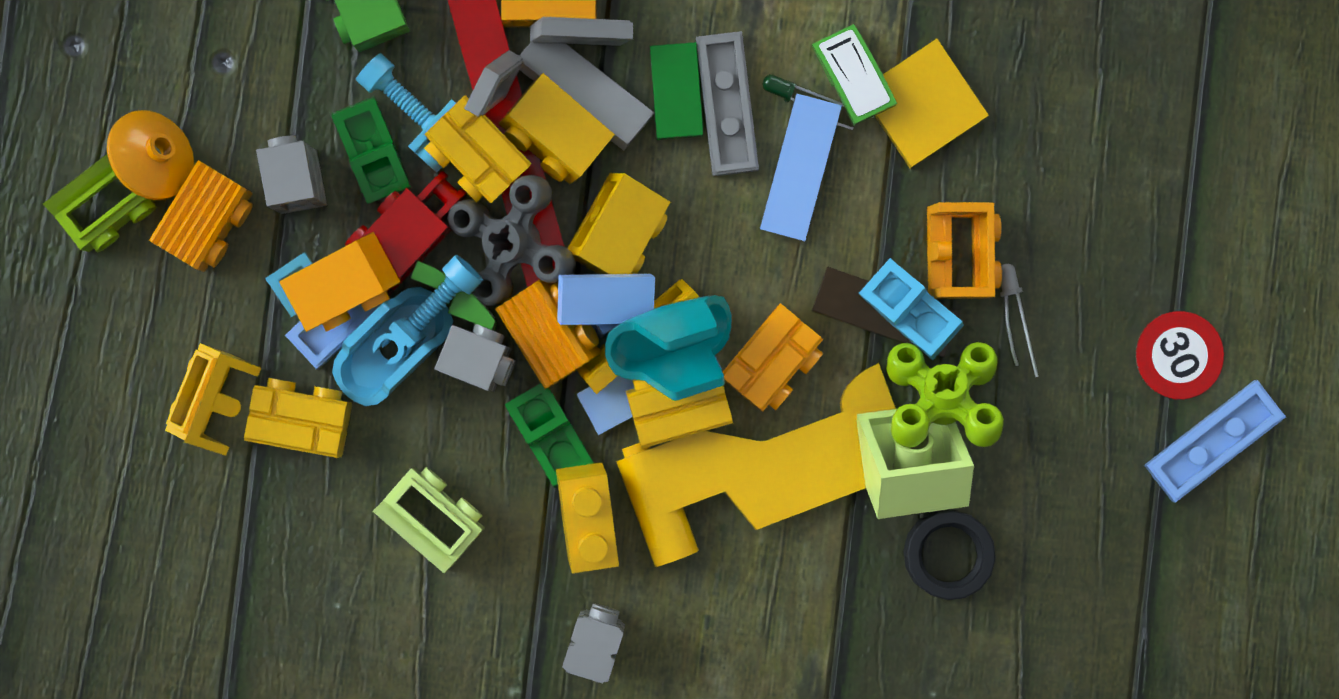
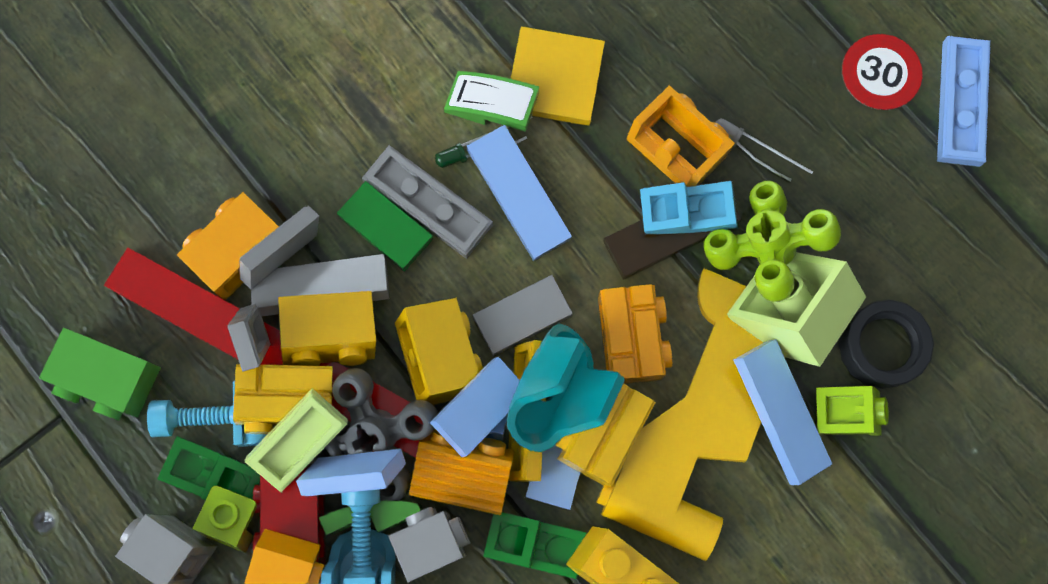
camera: 45 degrees left, 10 degrees down
none -> lime bracket [192,486,257,553]
none -> yellowish green tile [245,388,348,492]
none -> light blue tile [296,449,406,496]
none -> light grey tile [473,275,573,356]
none -> light blue tile [733,339,832,485]
none -> lime bracket [816,386,889,436]

